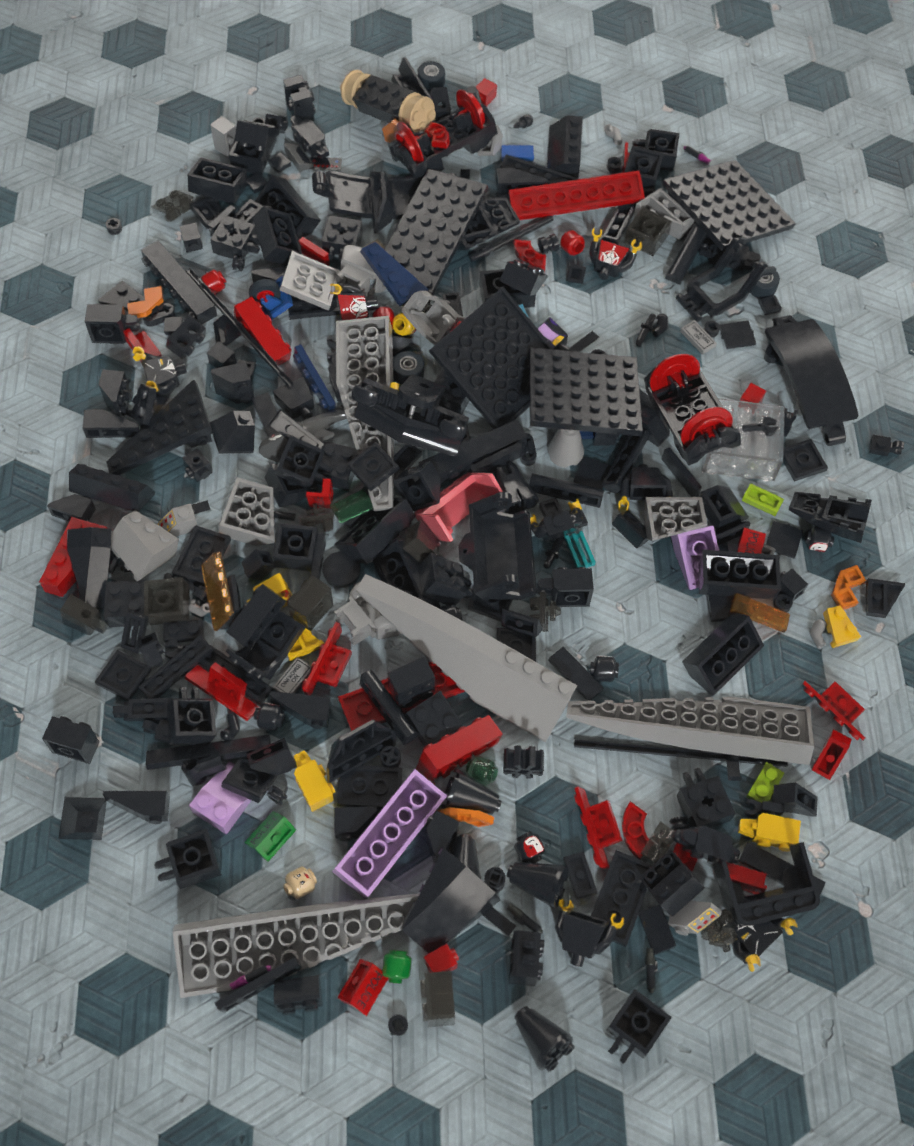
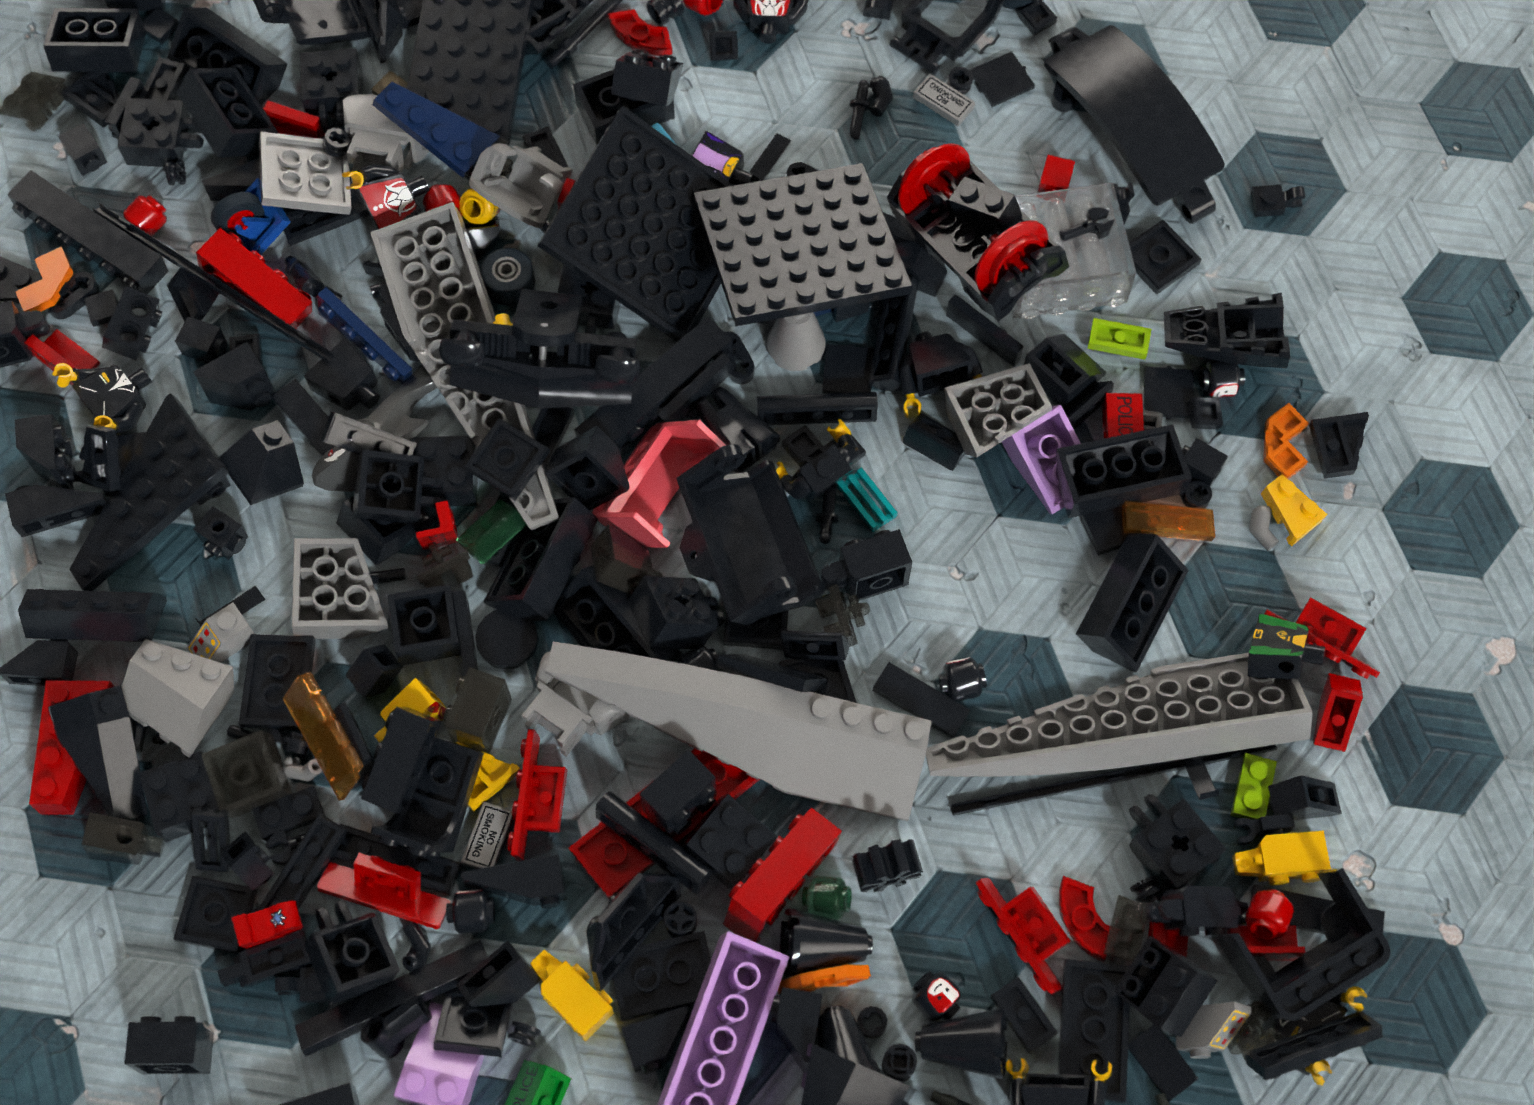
camera: 15 degrees left, 5 degrees up
none -> red leg [231,901,303,949]
none -> black piece [285,256,343,300]
none -> black bush [322,128,350,157]
none -> black tile [716,654,829,692]
none -> black bush [857,1006,887,1039]
none -> black brick [949,177,1023,234]
none -> black tile [1188,397,1223,430]
none -> red head [1245,889,1294,941]
none -> black plate [1245,1011,1383,1080]
none -> black torso [1247,614,1326,679]

